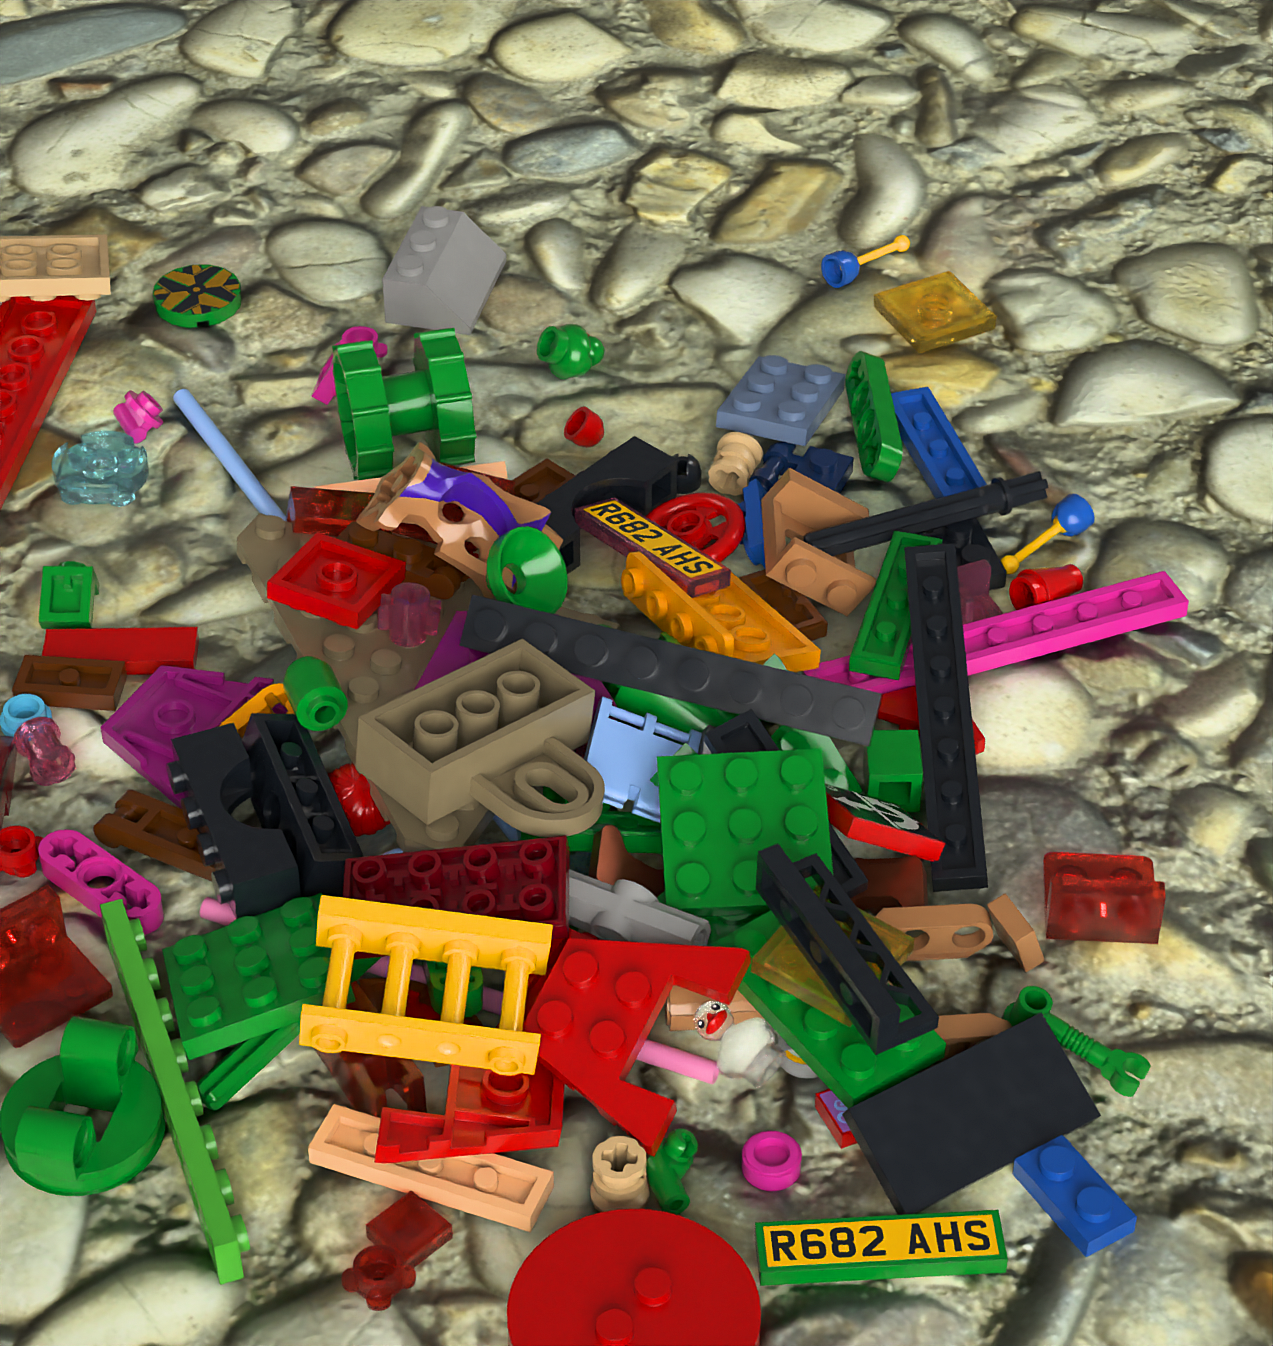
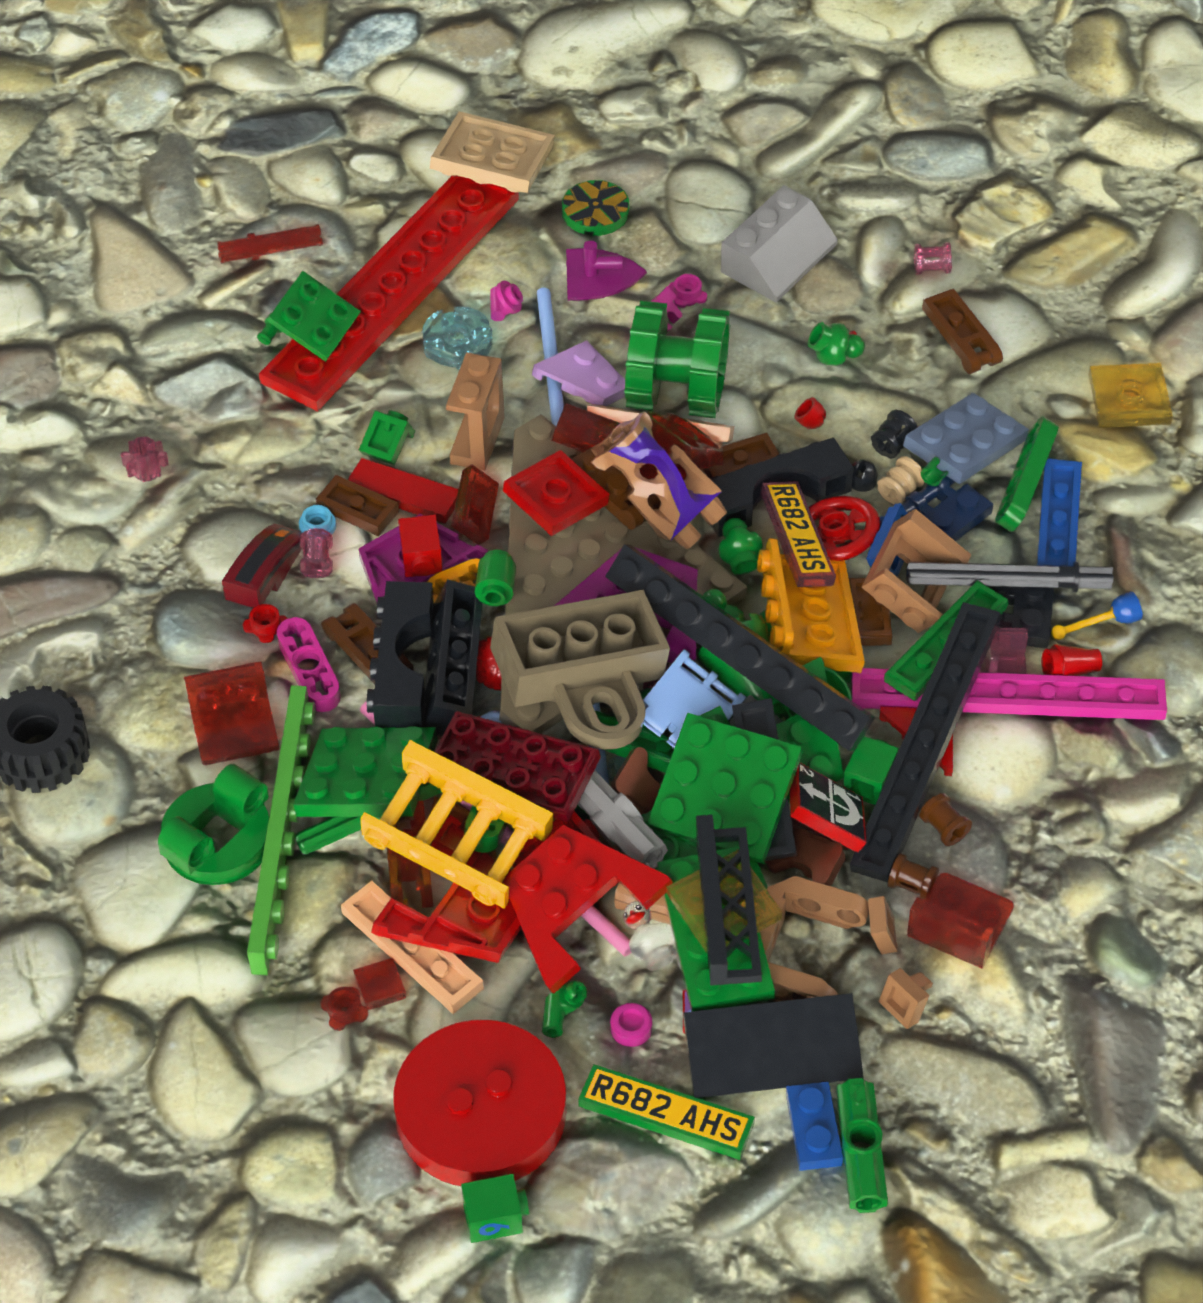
camera: 25 degrees right, 10 degrees up
clear pink gear [377,583,441,647] -> none
green piece [486,526,568,614] -> none
tan bush [590,1136,650,1212] -> none
blue hinge [821,235,910,288] -> none
green brick [1001,986,1151,1097] -> none
none -> red brick [398,514,443,578]
none -> medium nougat window [446,352,505,471]
none -> clear red plate [451,464,499,545]
none -> lavender wing [532,340,625,406]
none -> magenta shield [566,240,647,301]
none -> green animal [718,518,763,575]
none -> green piece [836,1078,888,1213]
none -> black bush [871,409,918,459]
none -> medium nougat tile [878,968,933,1029]
none -> reddish brown bush [887,853,939,901]
none -> clear pink bush [914,242,952,275]
none -> reddish brown bush [919,793,972,846]
none -> green hand [921,457,949,486]
none -> reddish brown plate [922,288,1003,374]

